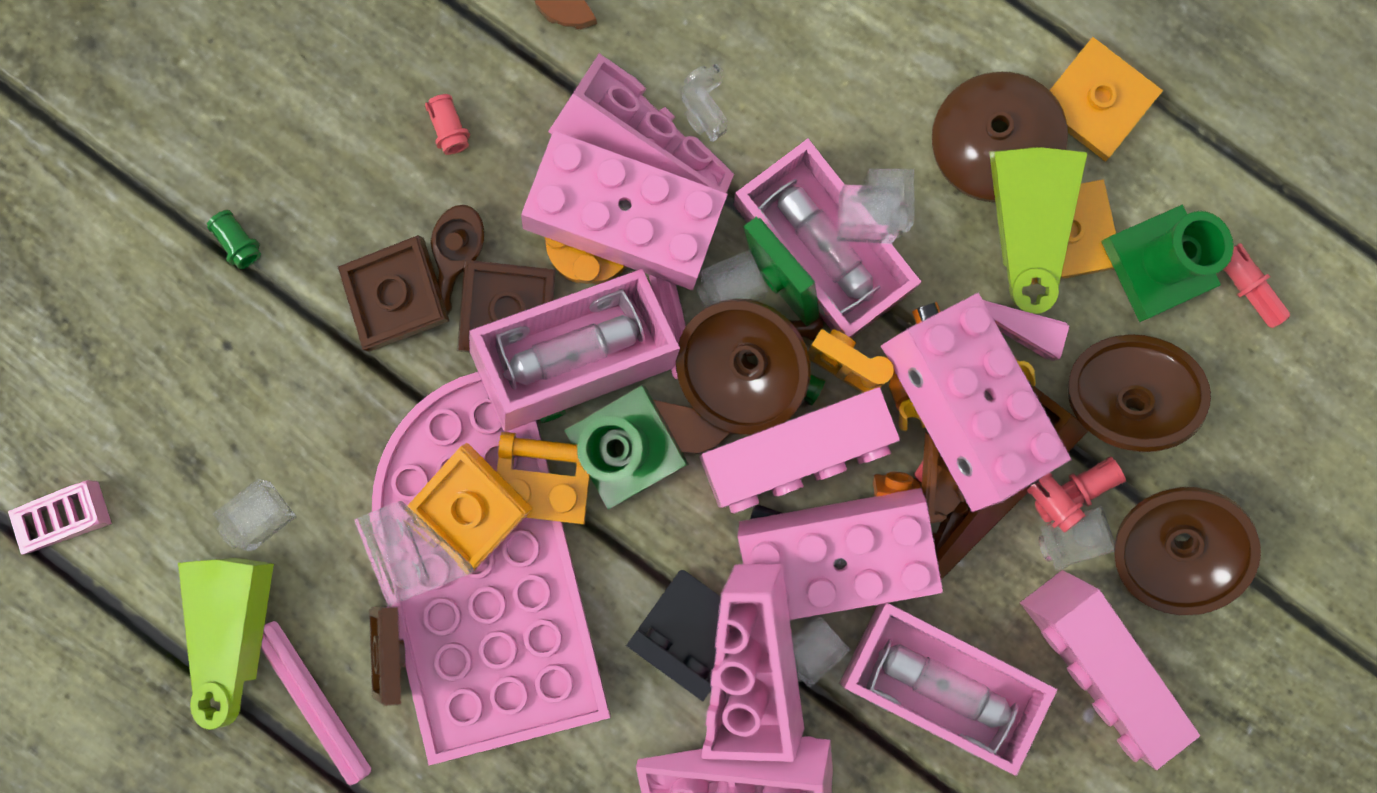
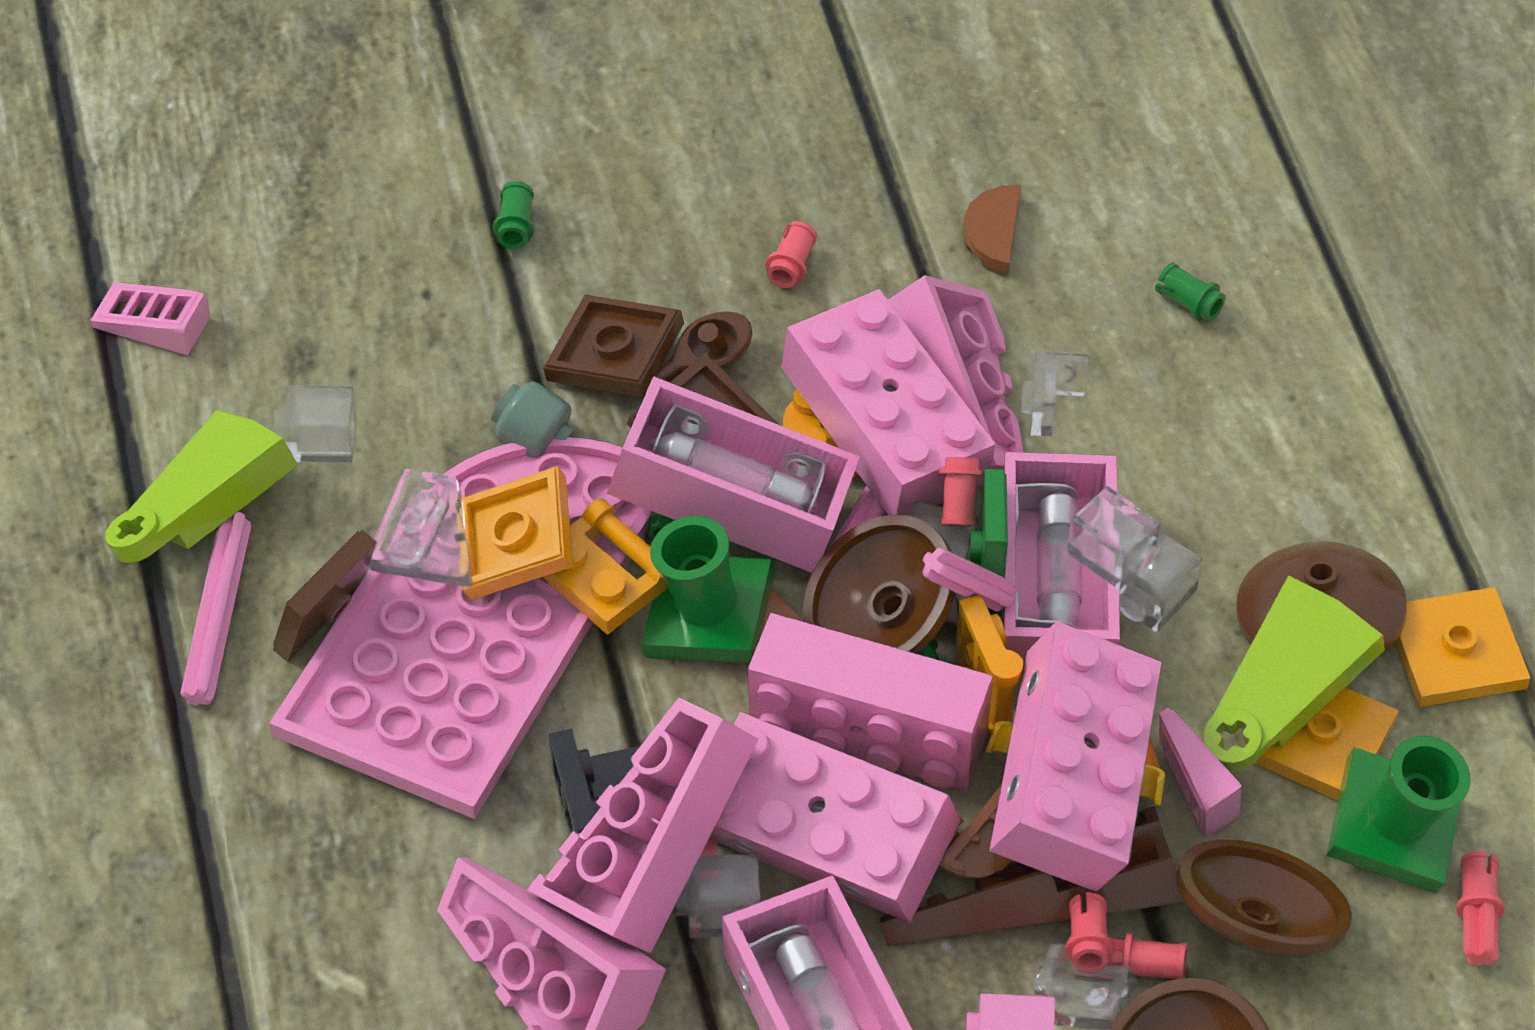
camera: 40 degrees right, 30 degrees down
none -> sand green head [491,381,575,458]
none -> bright pink axle [922,548,1015,612]
none -> coral pin [939,457,984,527]

